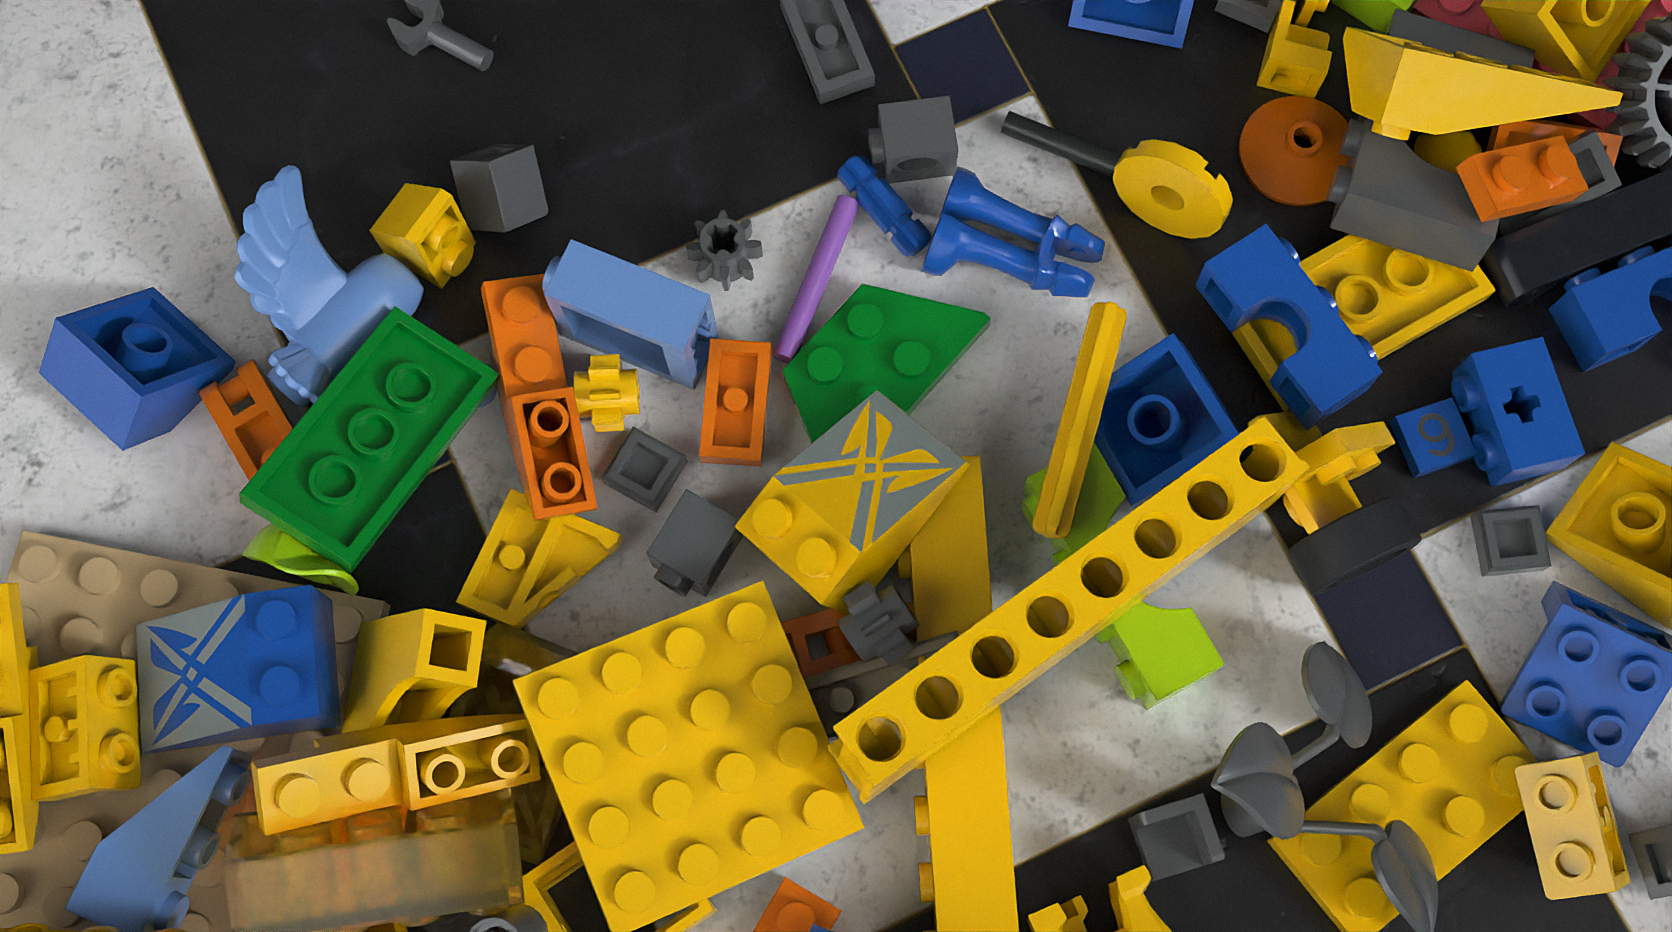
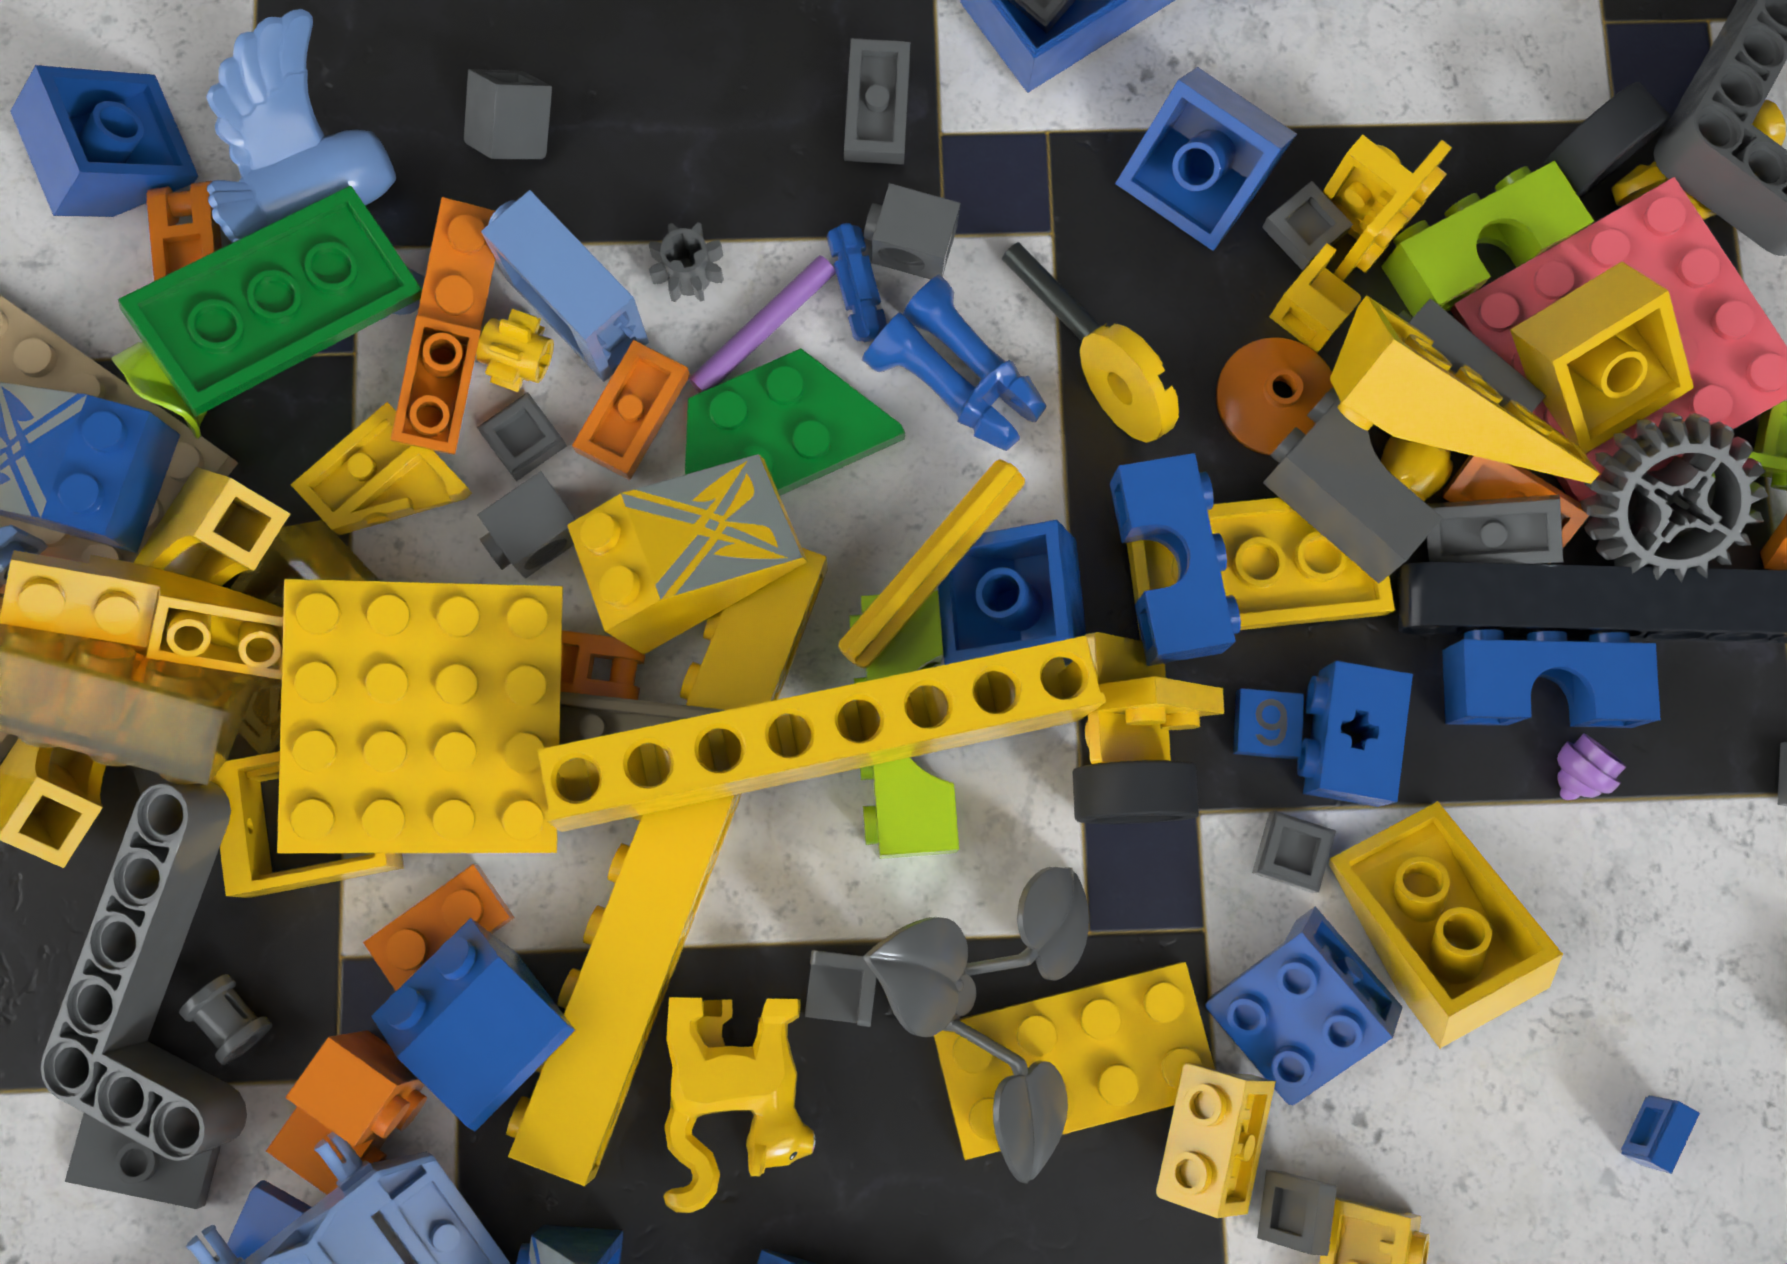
camera: 15 degrees right, 5 degrees up
yellow slope [369,183,476,290] -> none
dark grey gear [838,580,920,666] -> none
orange plate [1456,135,1589,223] -> none

